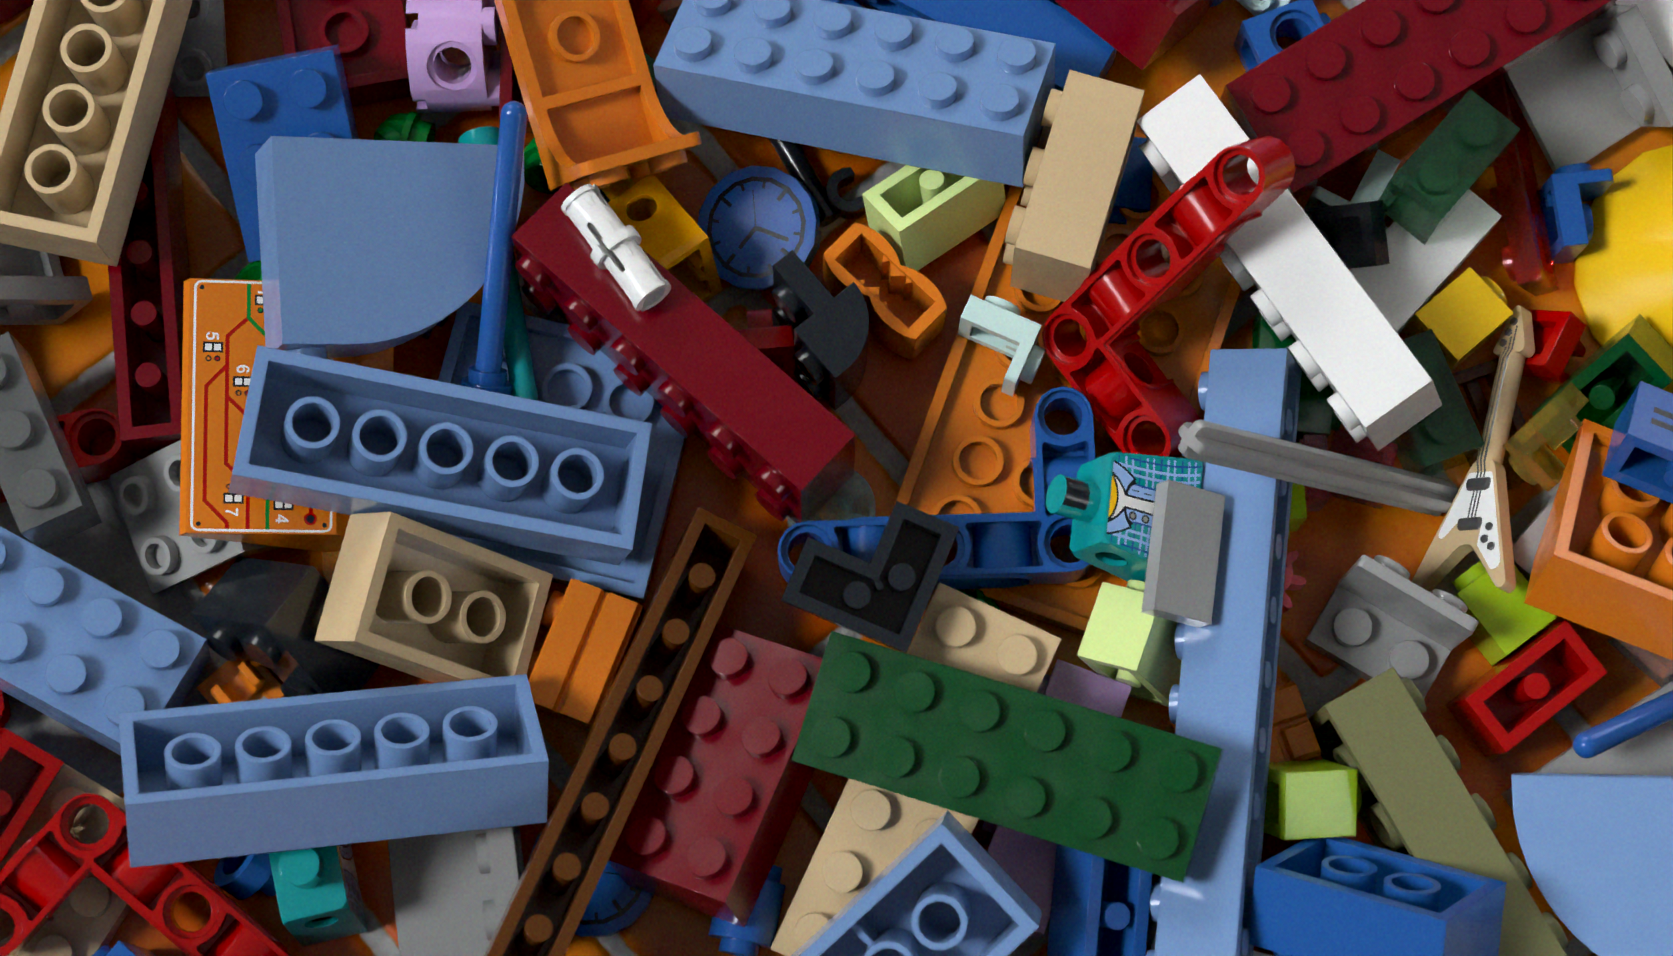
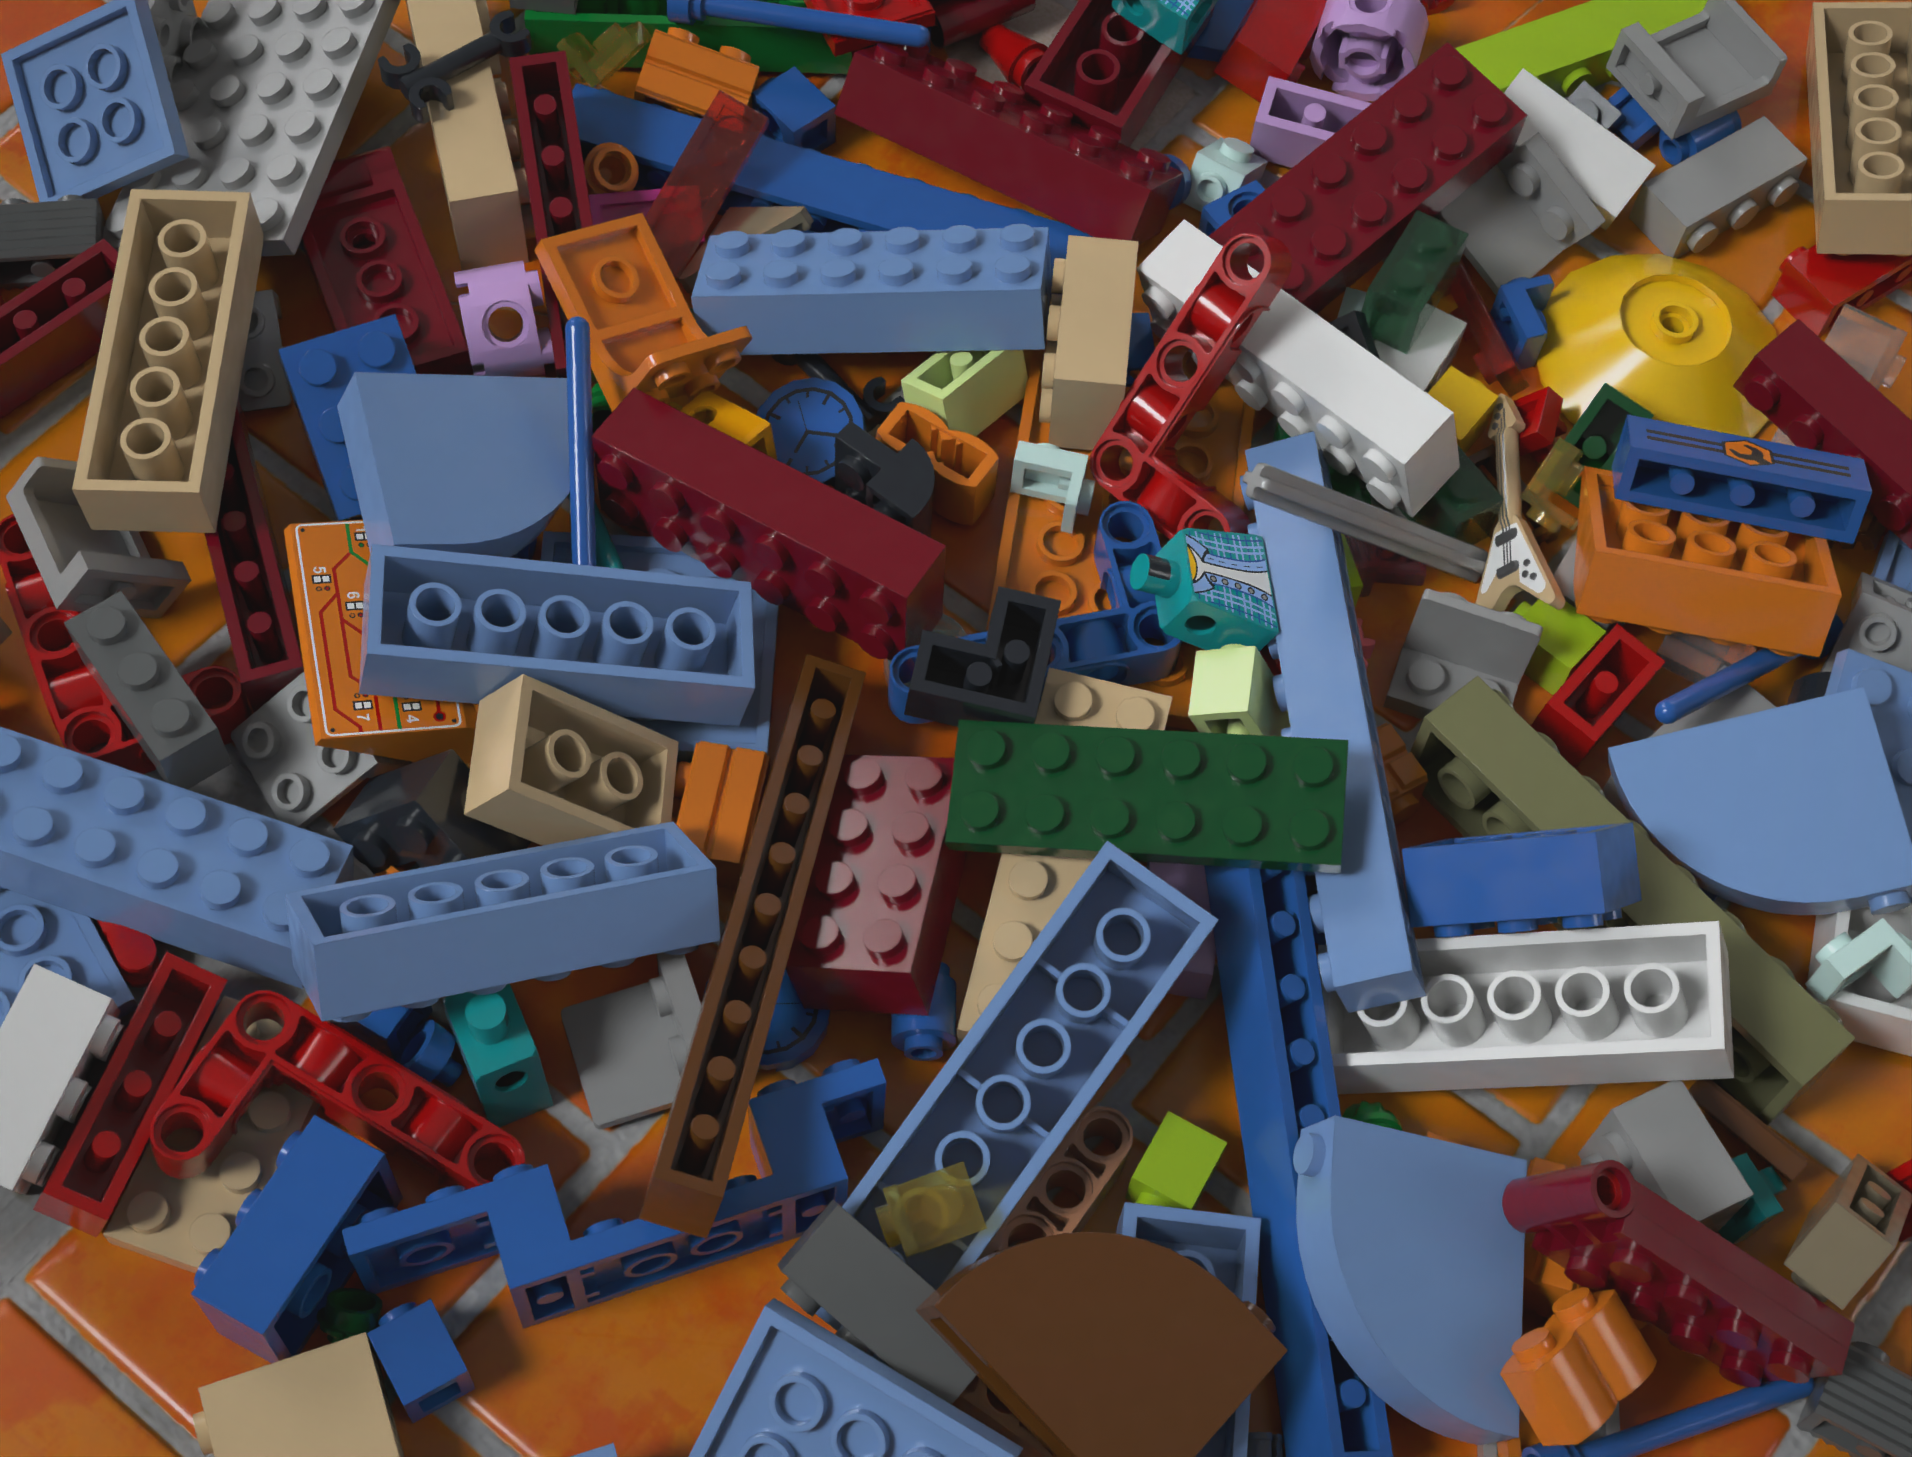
camera: 15 degrees left, 15 degrees down
white pin [561,184,671,311] -> none
light grey tile [1142,480,1225,628] -> none
lime brick [1264,759,1362,840] -> none

